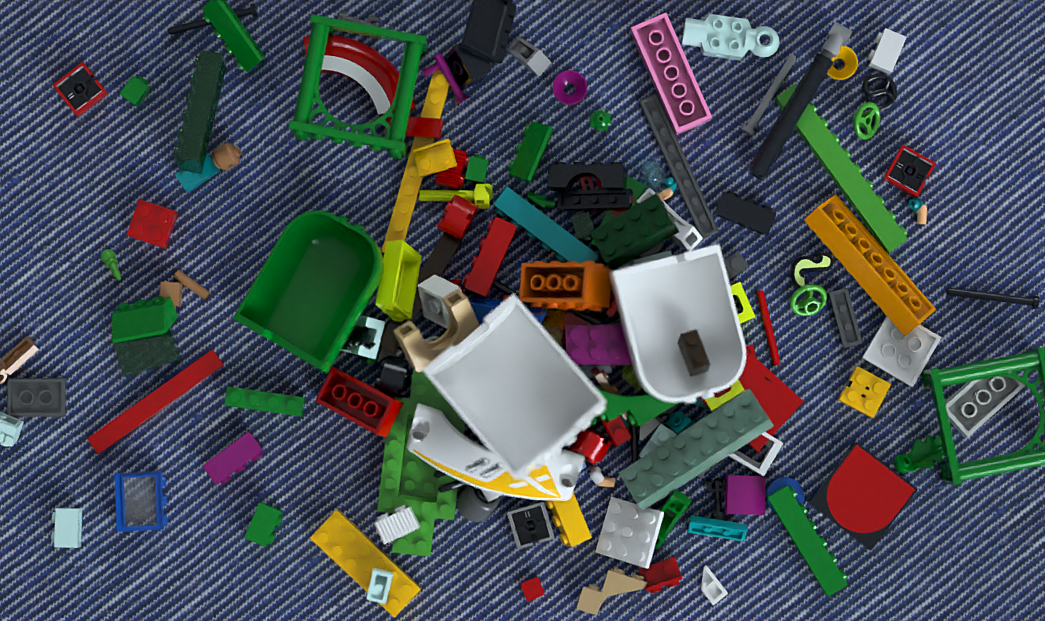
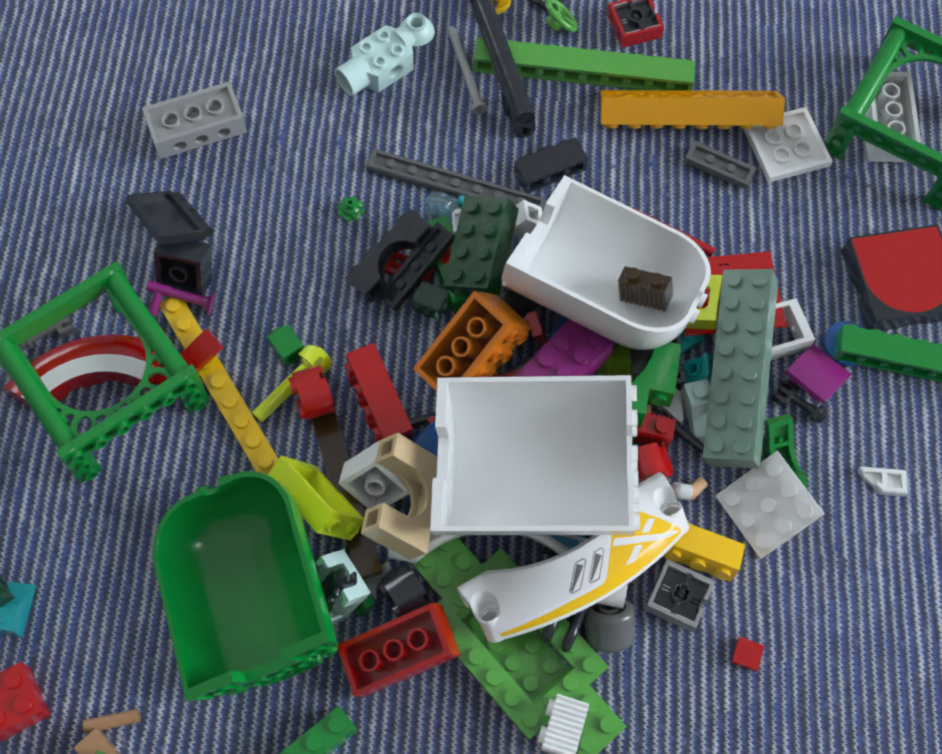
camera: 50 degrees left, 20 degrees down
medium nougat head [212,142,242,170] -> none
yellow plate [413,138,457,177] -> none
red brick [435,149,470,190] -> none
teal brick [493,186,599,263] -> none
light grey slope [507,36,552,76] -> none
green slope [507,121,553,185] -> none
green bar [527,192,555,211] -> none
magenta piece [552,70,587,105] -> none
tan arch [576,568,647,615] -> none
bright pink brick [630,13,712,135] -> none
red bracket [638,556,683,594] -> none
teal tile [687,515,748,541] -> none
animal [789,253,834,290] -> none
bright green piece [790,284,827,316] -> none
yellow piece [838,366,891,418] -> none
green plant [893,435,956,473] -> none
arm [908,198,927,224] -> none
black bar [946,288,1039,309] -> none

